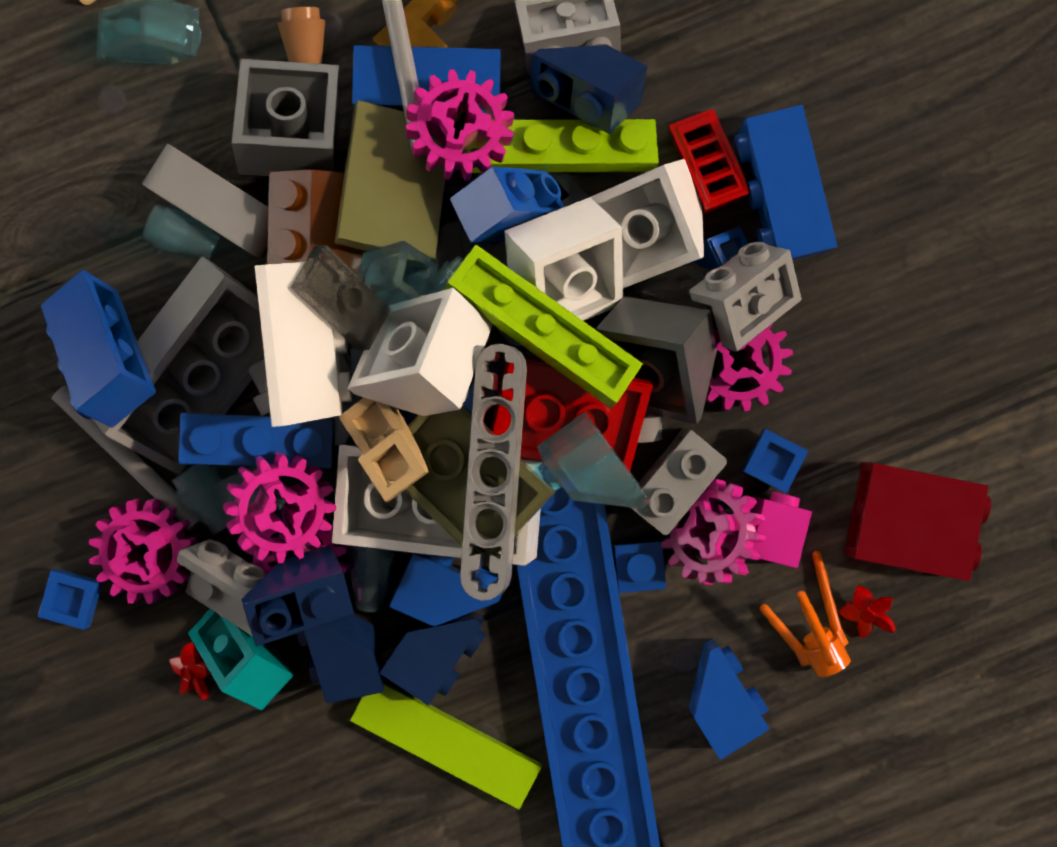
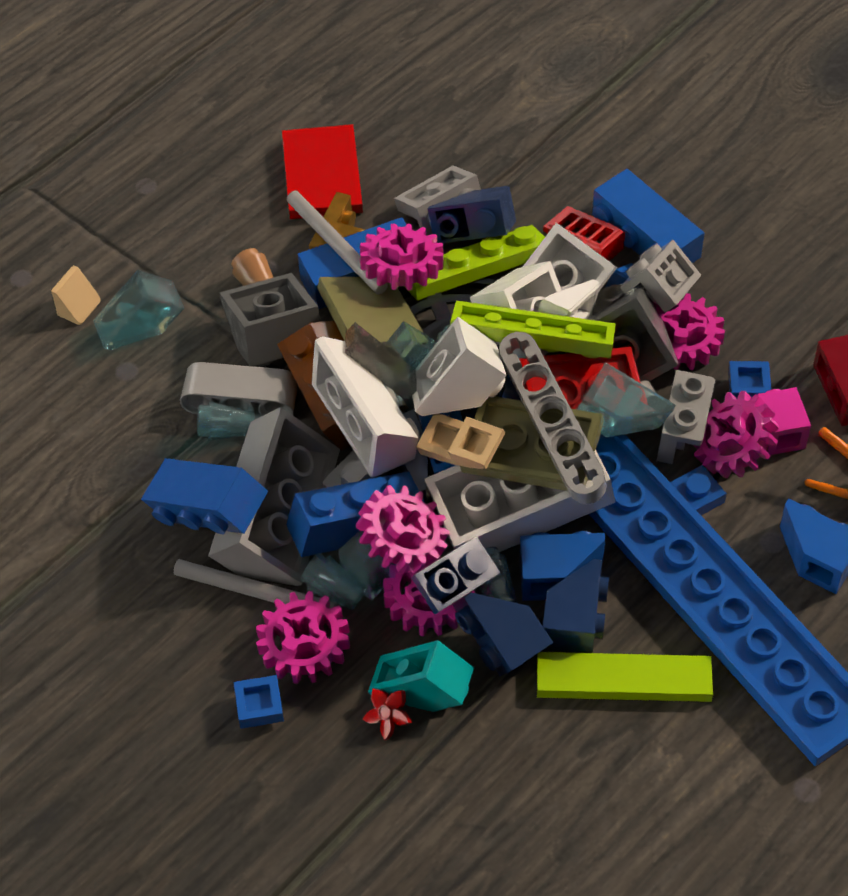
camera: 20 degrees left, 35 degrees down
light grey bracket [177,539,267,636] -> none
blue slope [450,166,564,242] -> none
none -> white slope [538,279,600,319]

